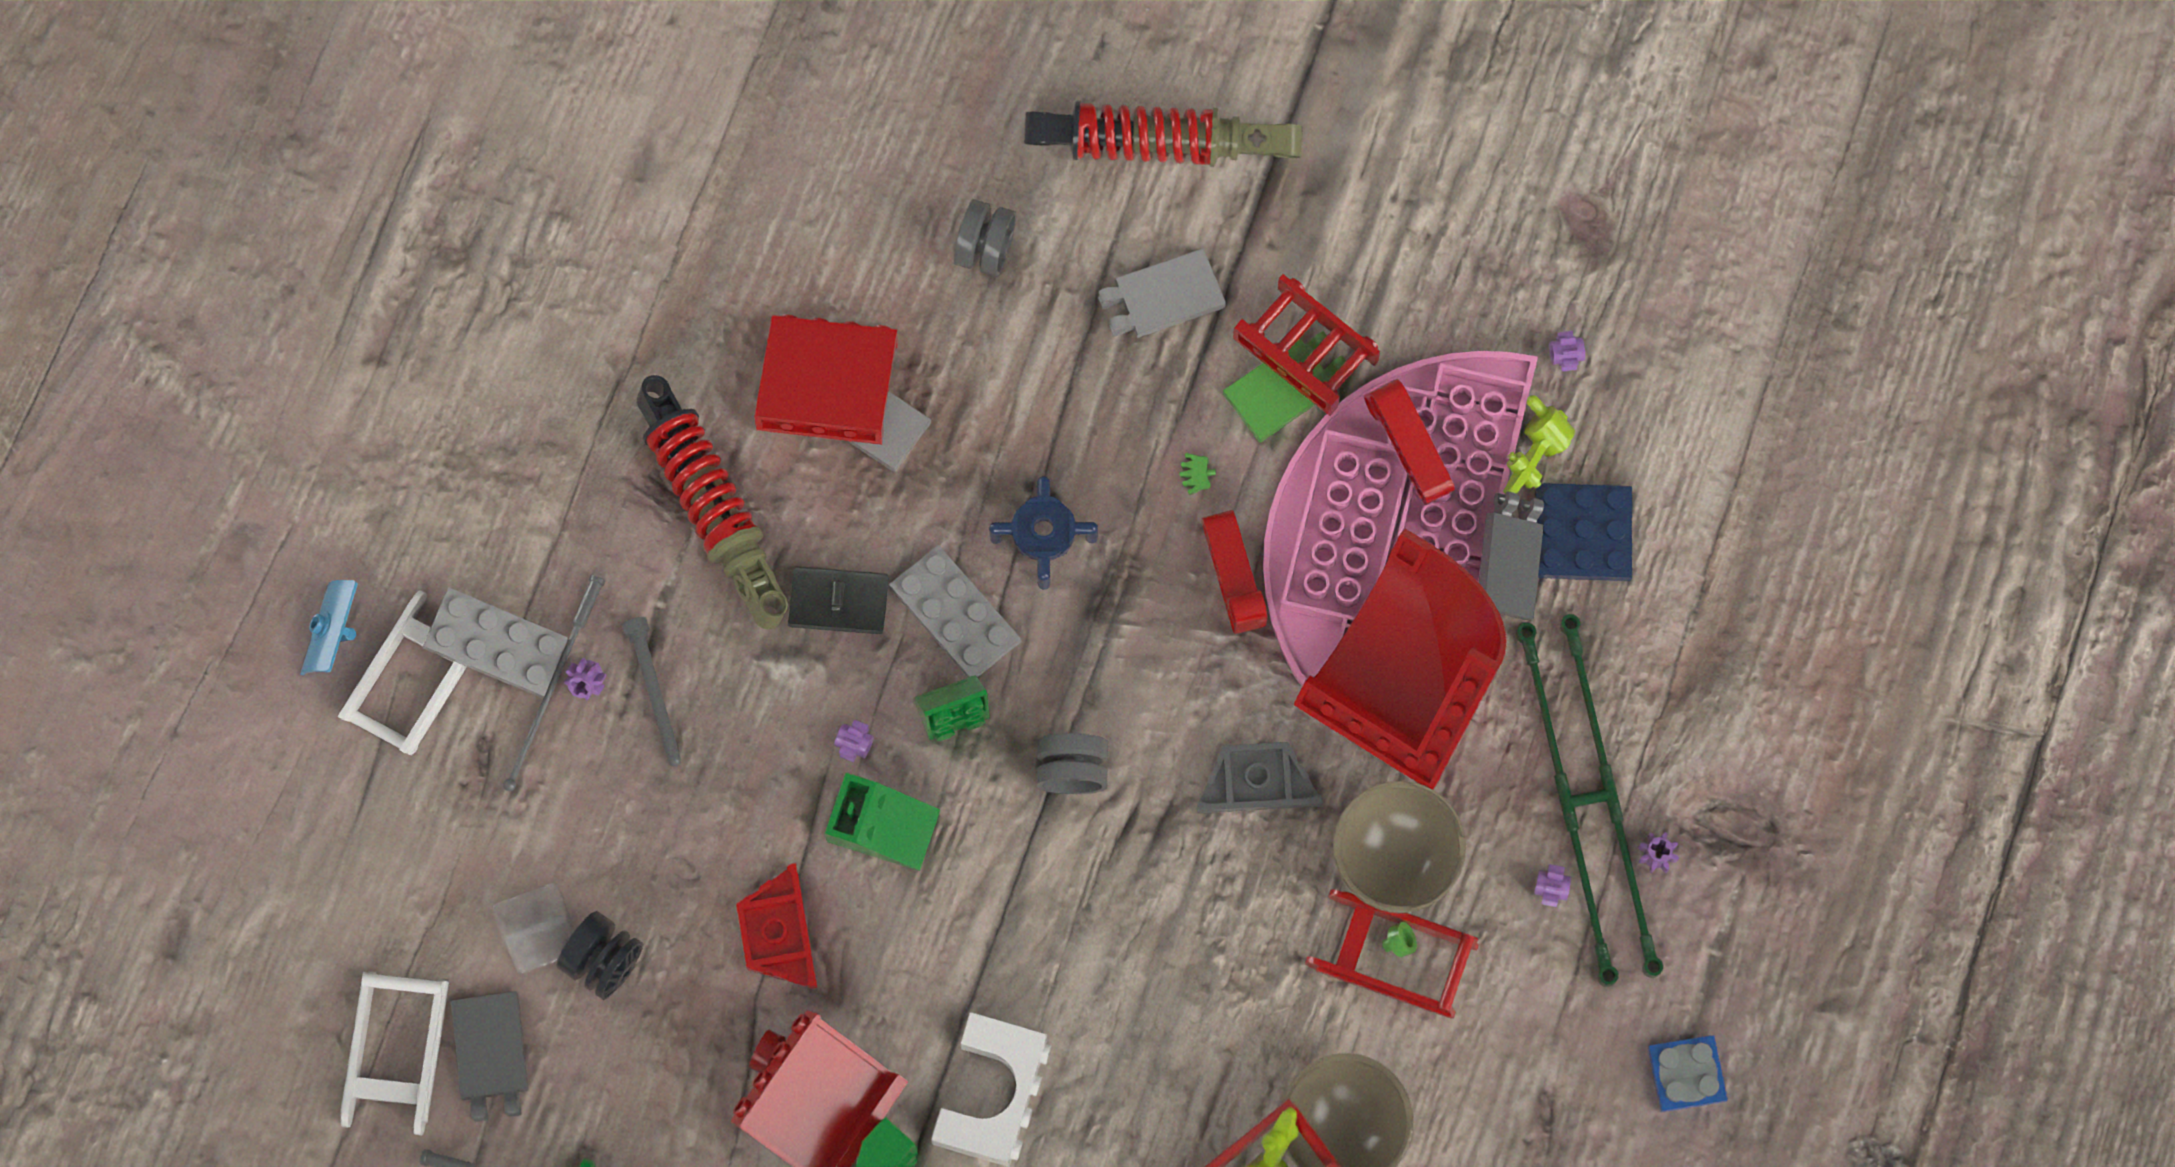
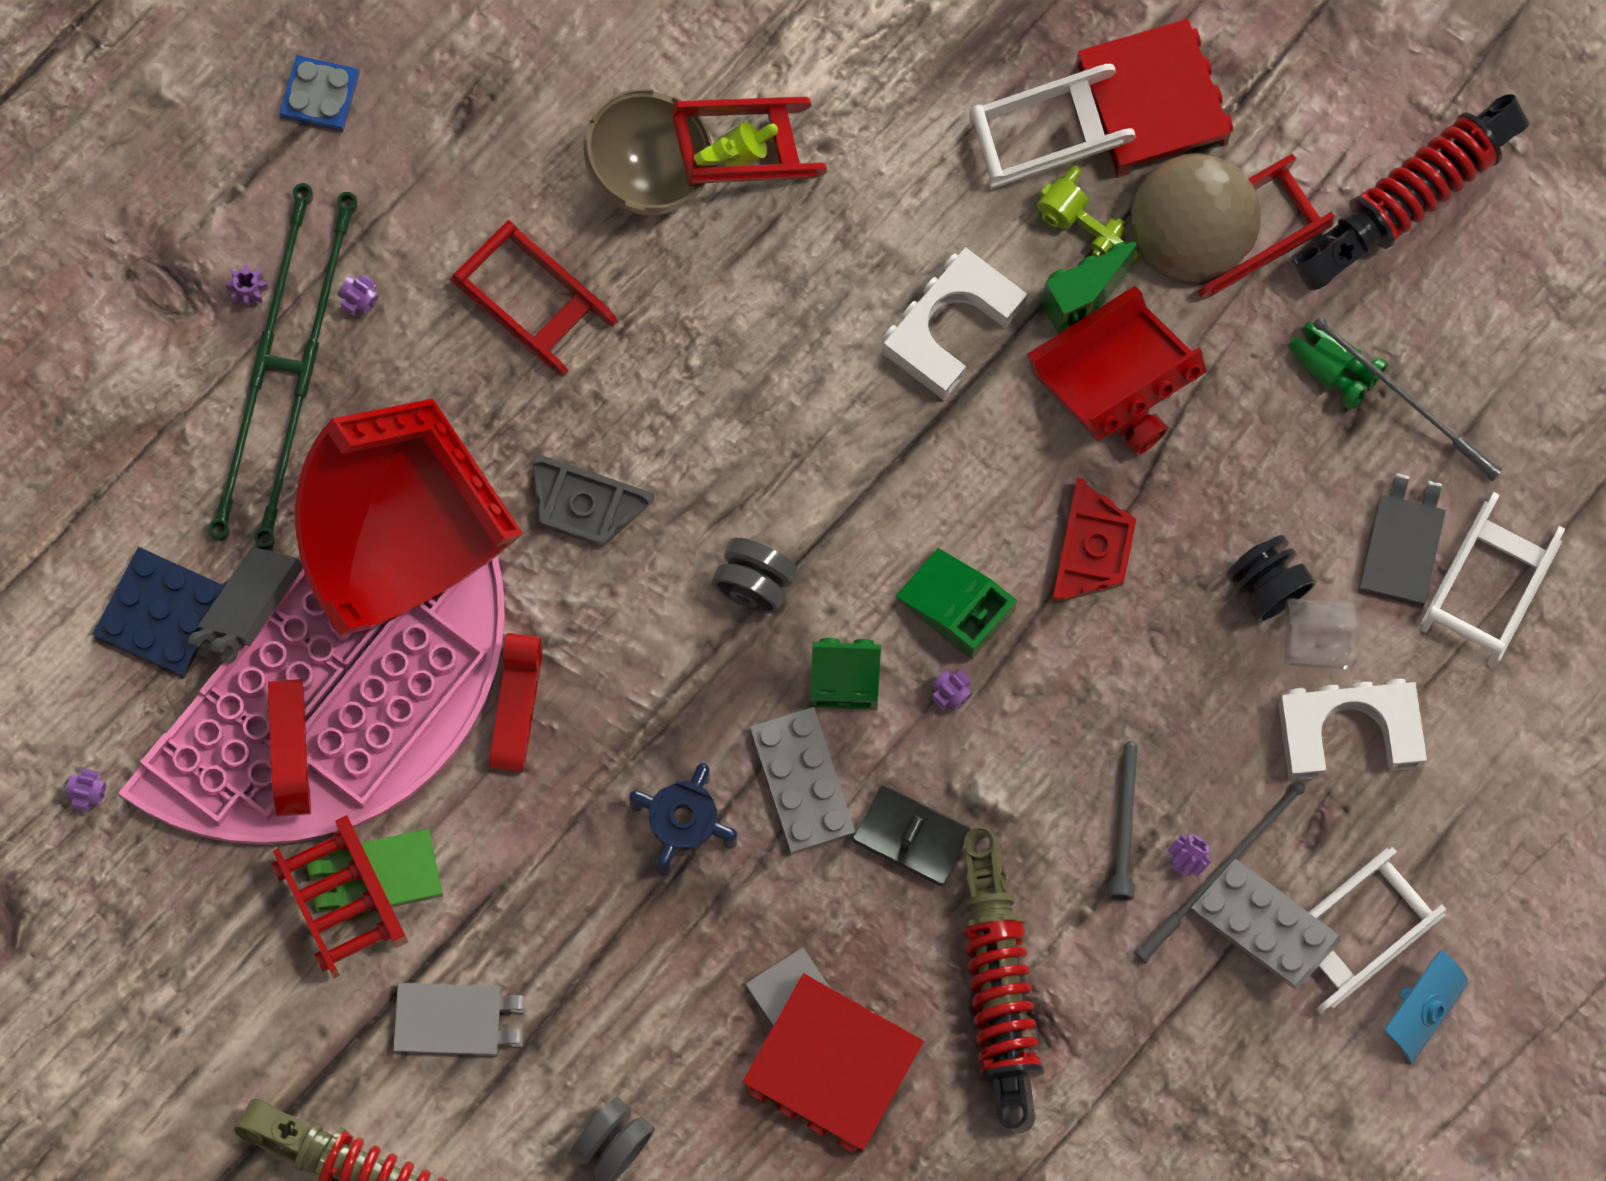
camera: 160 degrees left, 0 degrees up
bright green piece [1179,453,1216,495] -> none
dark tan piece [1334,781,1466,913] -> none
bright green tile [1382,922,1417,958] -> none
lime piece [1503,395,1575,494] -> none
none -> white arch [1278,679,1427,781]

